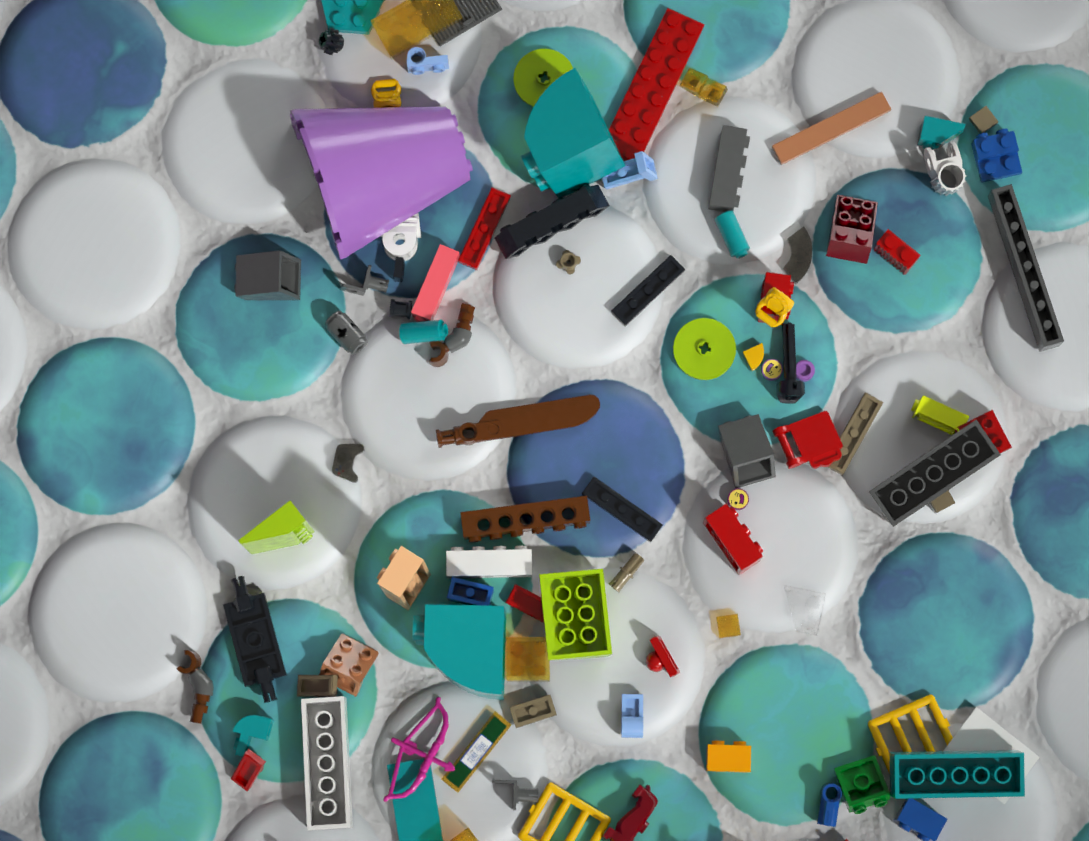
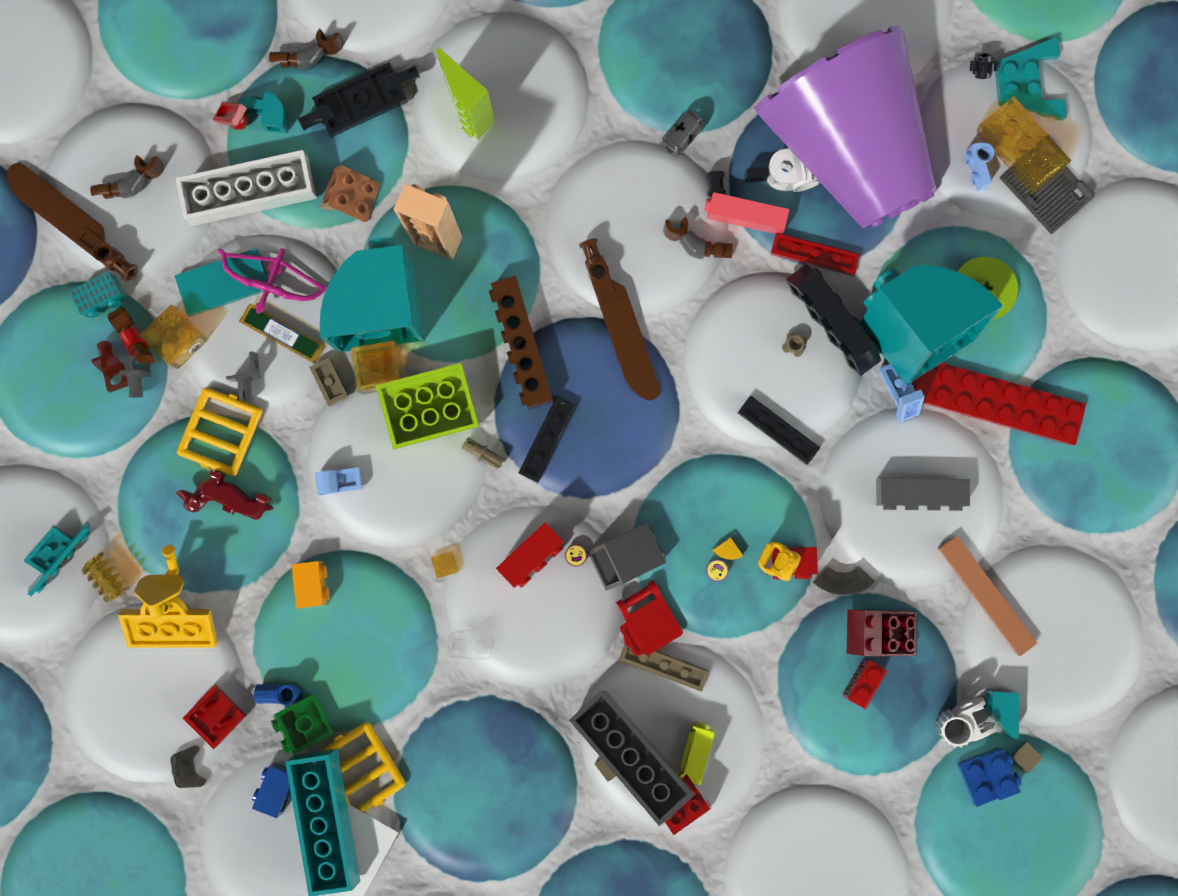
camera: 80 degrees right, 5 degrees up
dark grey slope [234,250,301,300] -> none
dark tan tile [297,675,338,697] -> none
clear smoke piece [332,444,365,483] -> none
dark grey bracket [340,265,389,296] -> none
yellow piece [371,79,401,108] -> none
teal brick [399,320,448,344] -> none
white brick [446,546,532,579] -> none
blue brick [447,577,494,606] -> none
red tile [505,584,544,623] -> none
red tile [645,636,680,678] -> none
lime piece [673,318,736,380] -> none
clear yellow slope [680,68,728,107] -> none
teal brick [714,211,750,259] -> none
black piece [776,322,805,404] -> none
medium lavender tile [796,360,815,382] -> none
dark grey brick [988,184,1064,352] -> none

